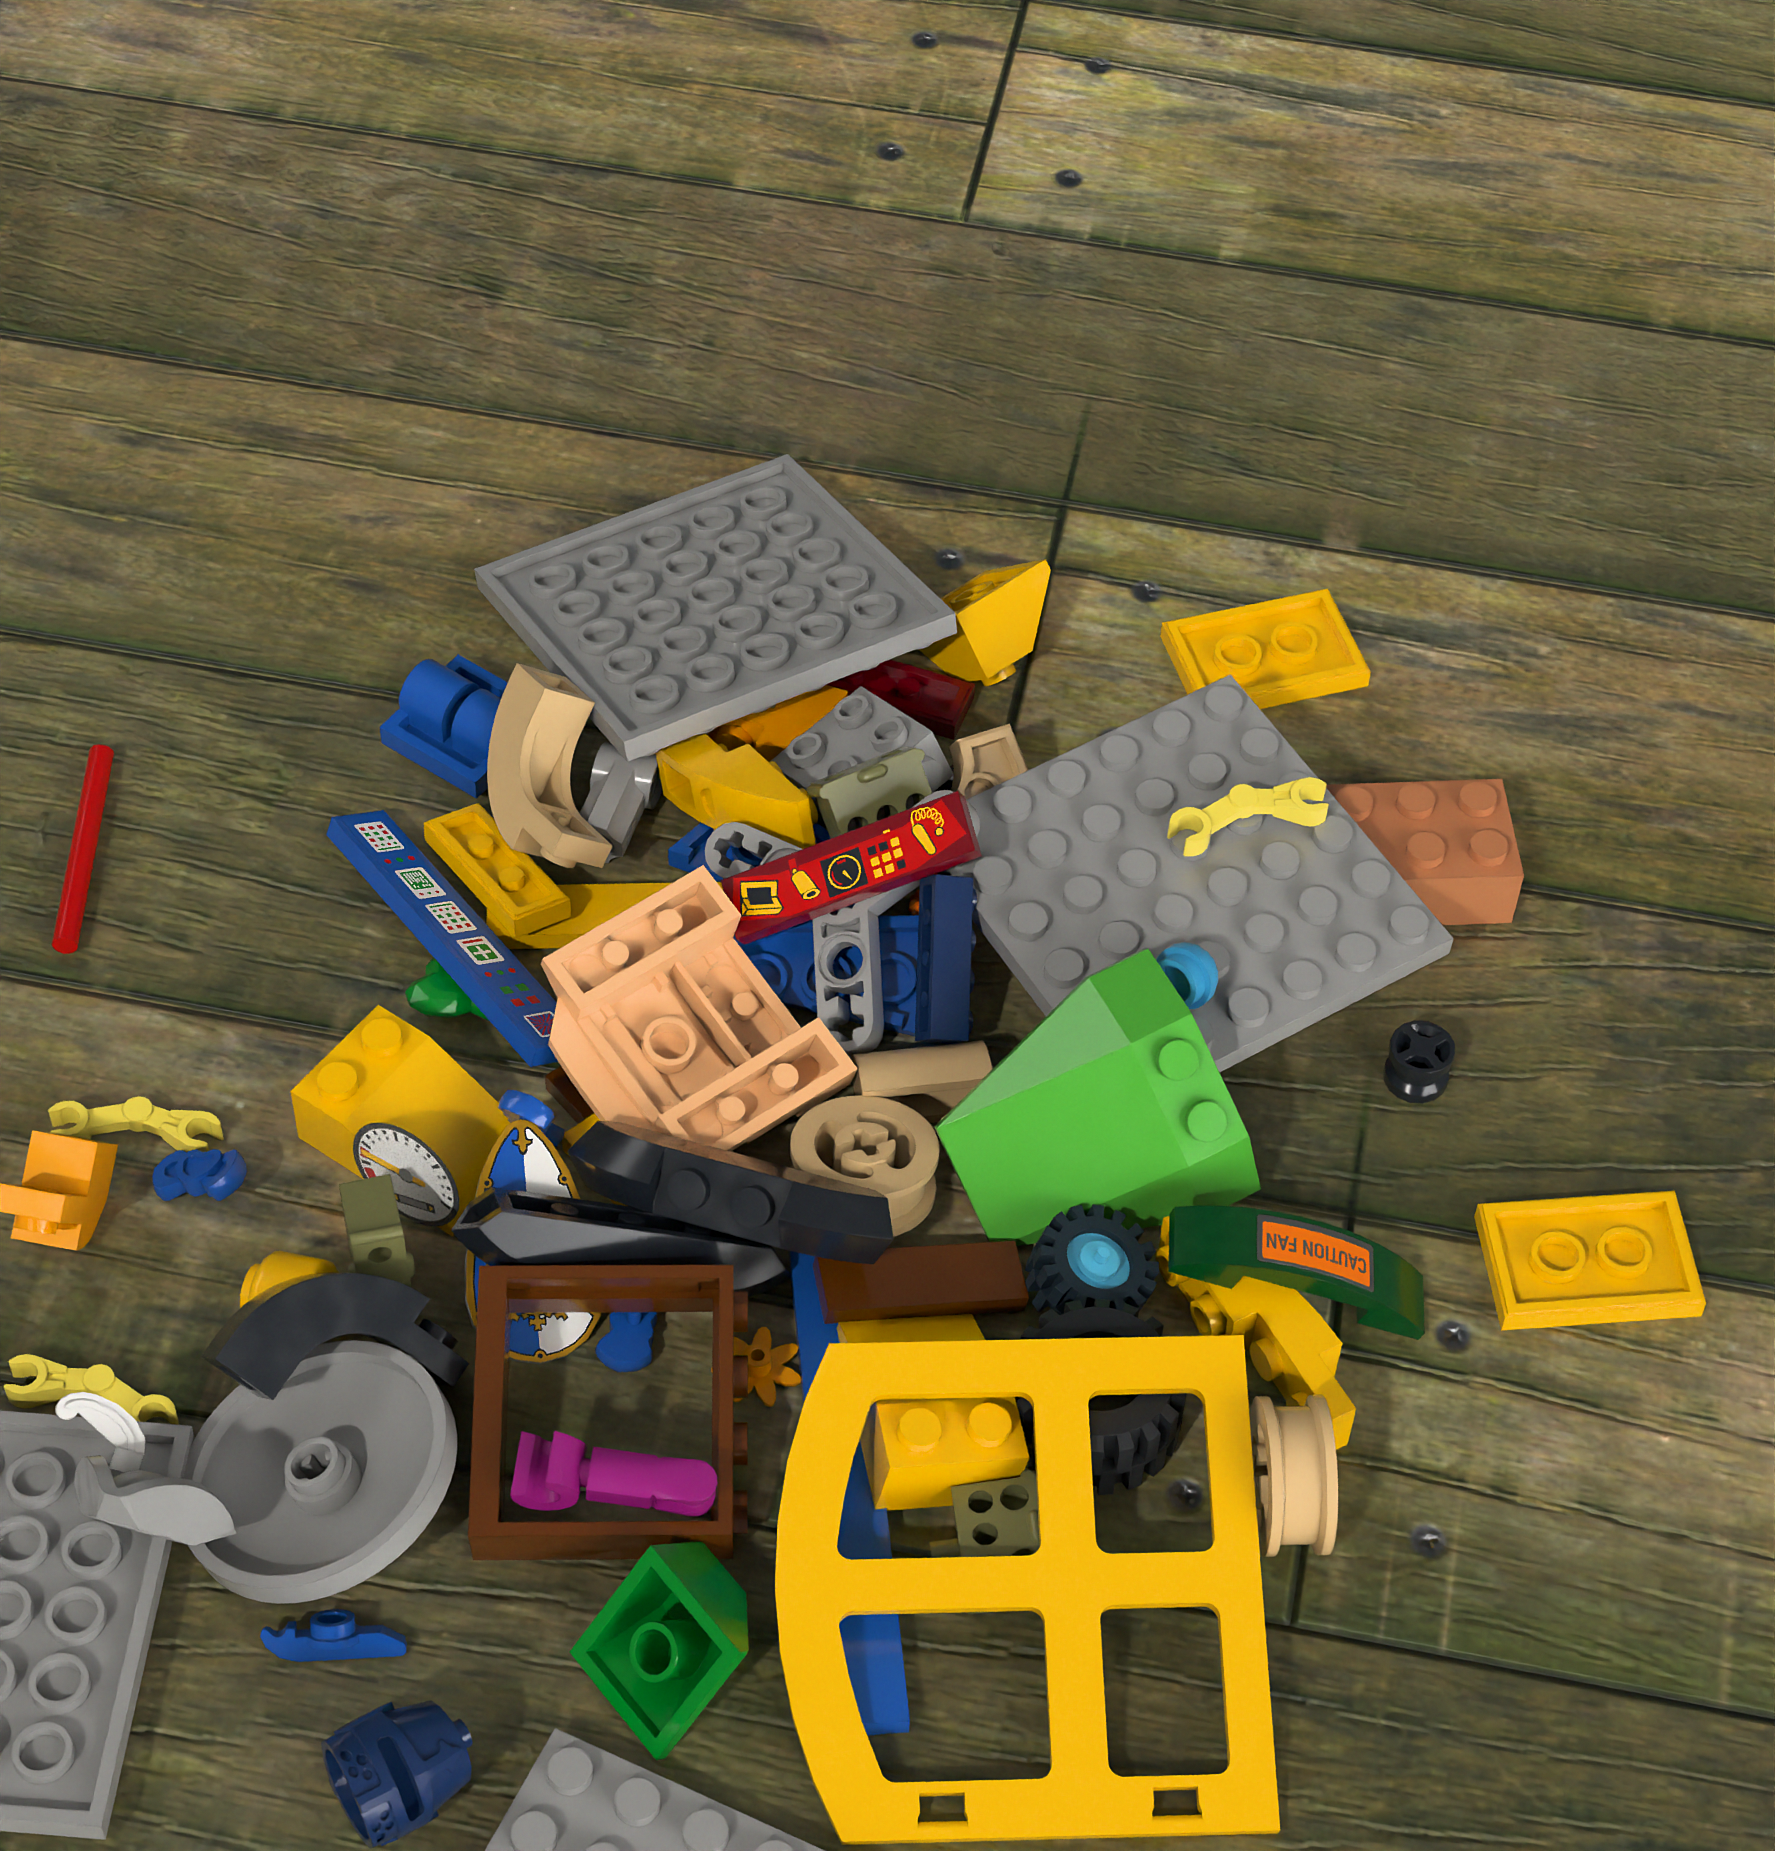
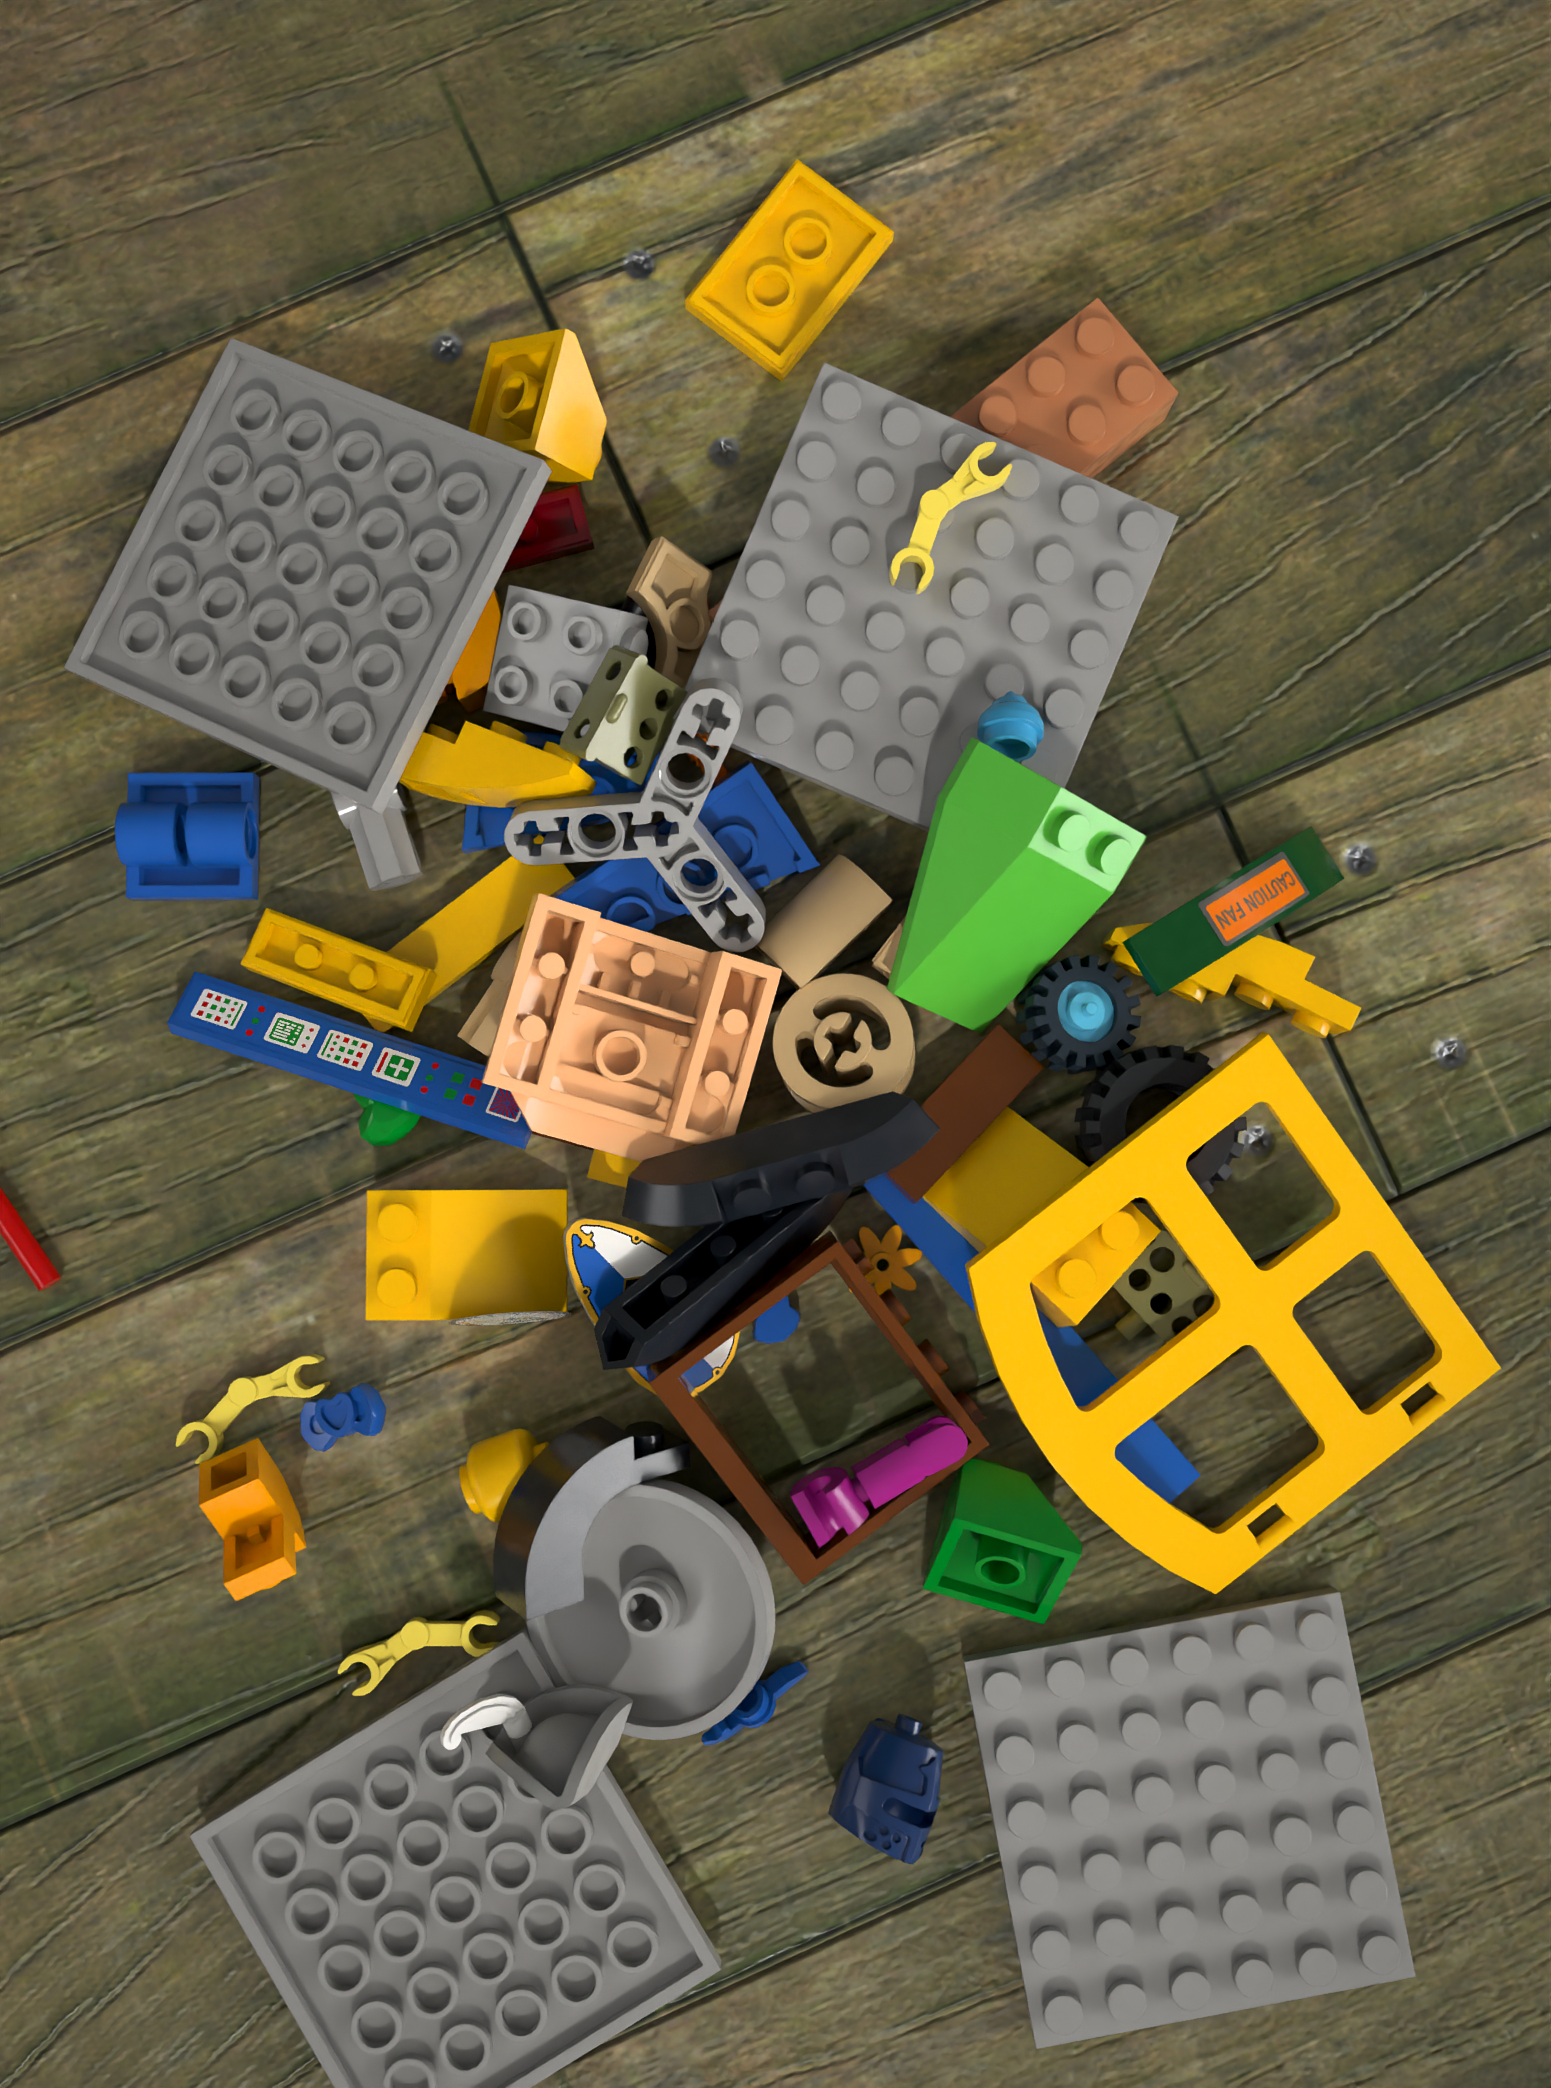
camera: 35 degrees left, 35 degrees up
olive piece [339,1174,415,1287] -> none
tan arch [487,663,612,868] -> none
blue piece [498,1090,565,1147] -> none
tile [721,791,982,945] -> none
dark blue piece [915,875,977,1043] -> none
tan wheel [1250,1394,1338,1557] -> none
black wheel [1383,1020,1455,1104] -> none
yellow tile [1474,1190,1706,1331] -> none

